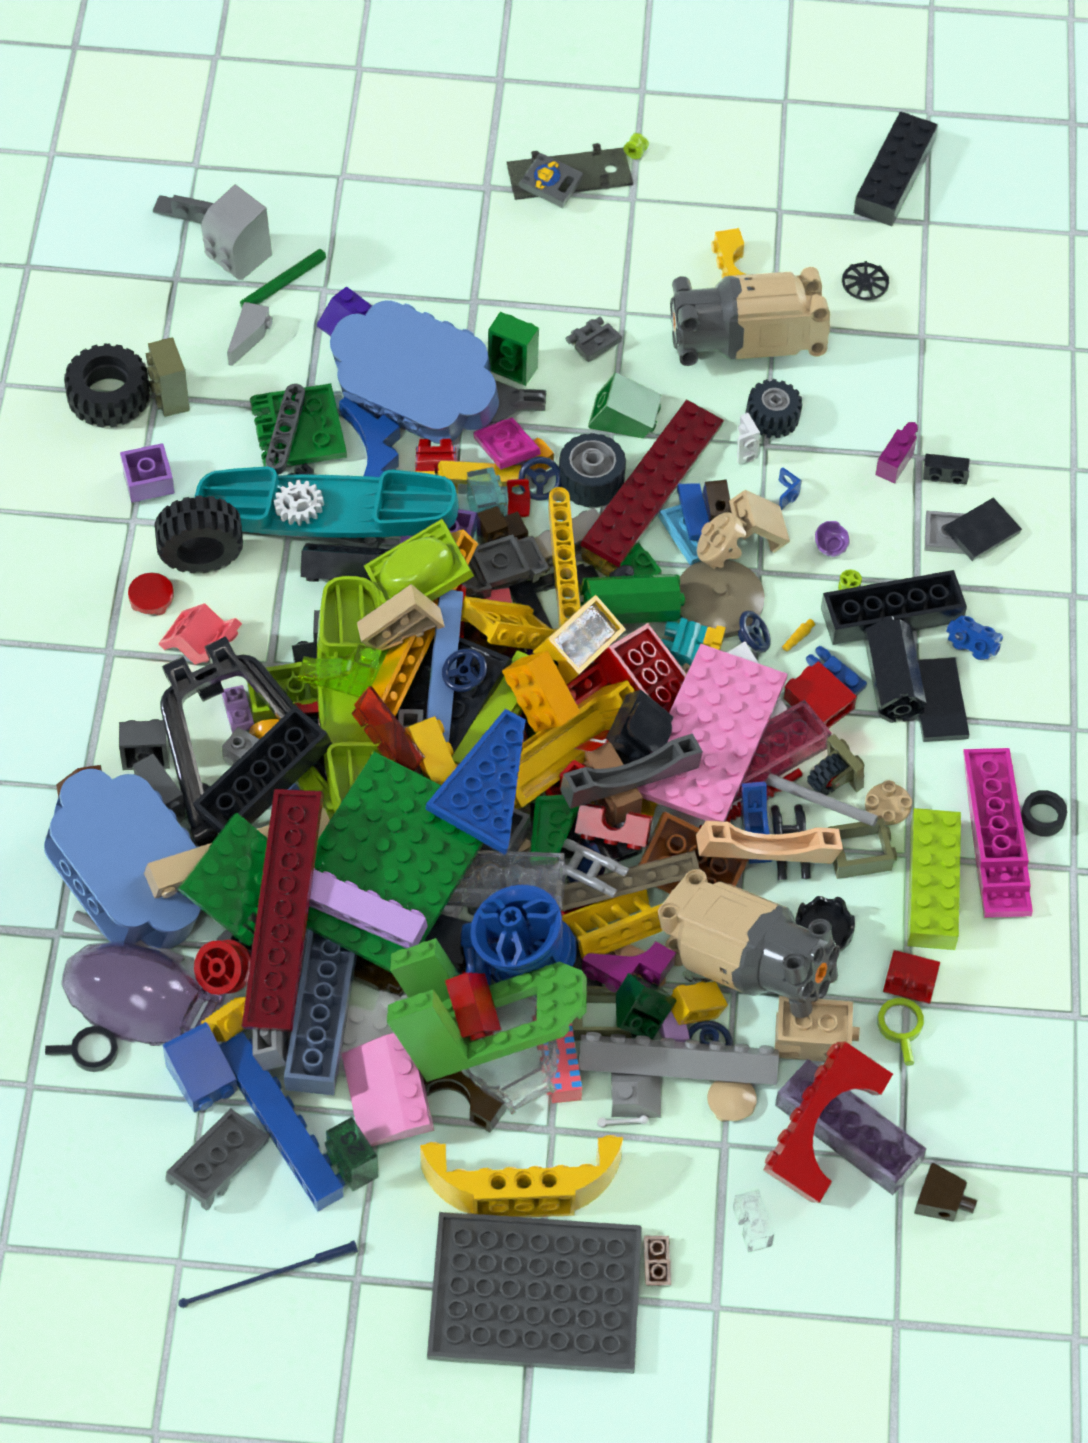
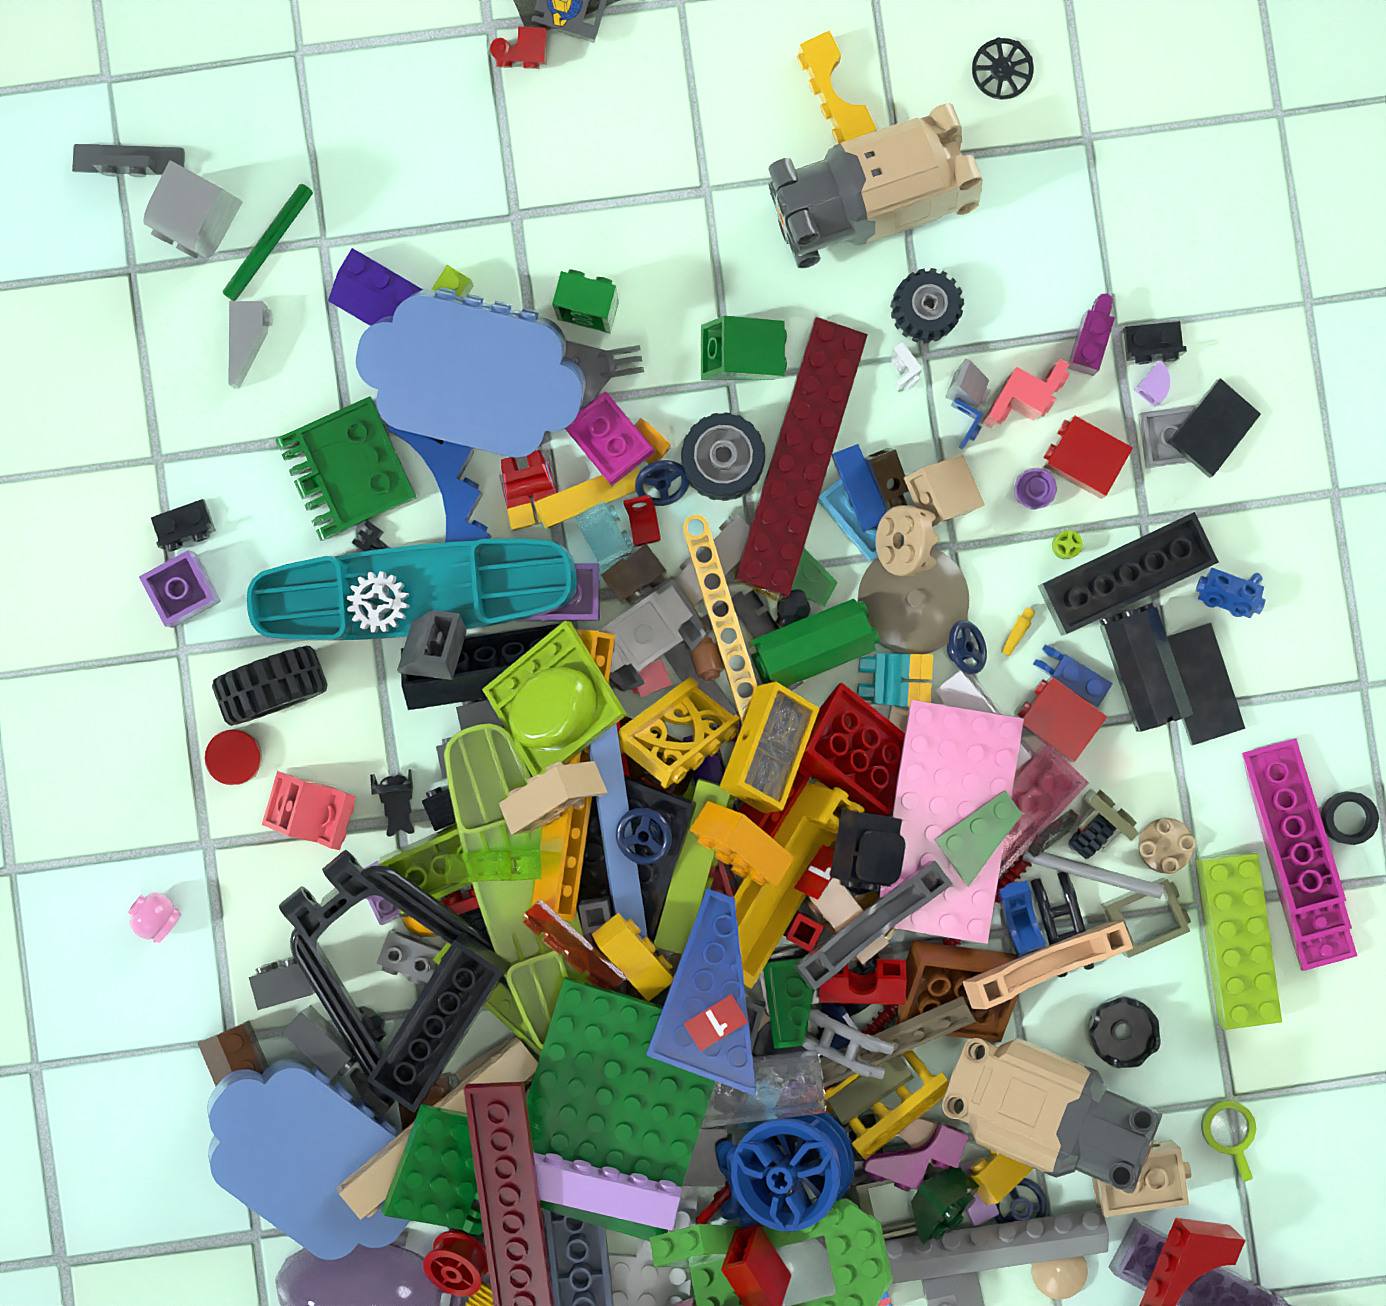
camera: 10 degrees left, 30 degrees up
black tyre [64,343,150,428] -> none
olive brick [145,337,190,417] -> none
dark grey beam [266,383,305,475] -> none
dark grey plate [565,316,622,362] -> none
red hinge [883,950,941,1004] -> none
none -> bright pink piece [127,892,181,943]
none -> black bracket [150,499,216,552]
none -> black hair [370,769,415,837]
none -> dark grey slope [397,610,467,680]
none -> red brick [490,27,548,69]
none -> sticker [684,994,748,1052]
none -> nougat brick [690,637,724,681]
none -> olive tile [827,1055,915,1125]
none -> wing [934,790,1022,887]
none -> light grey slope [945,358,991,409]
none -> coral bracket [982,359,1070,429]
none -> clear smoke tile [1028,809,1078,857]
none -> red brick [1043,415,1133,499]
none -> lavender brick [1134,360,1170,407]

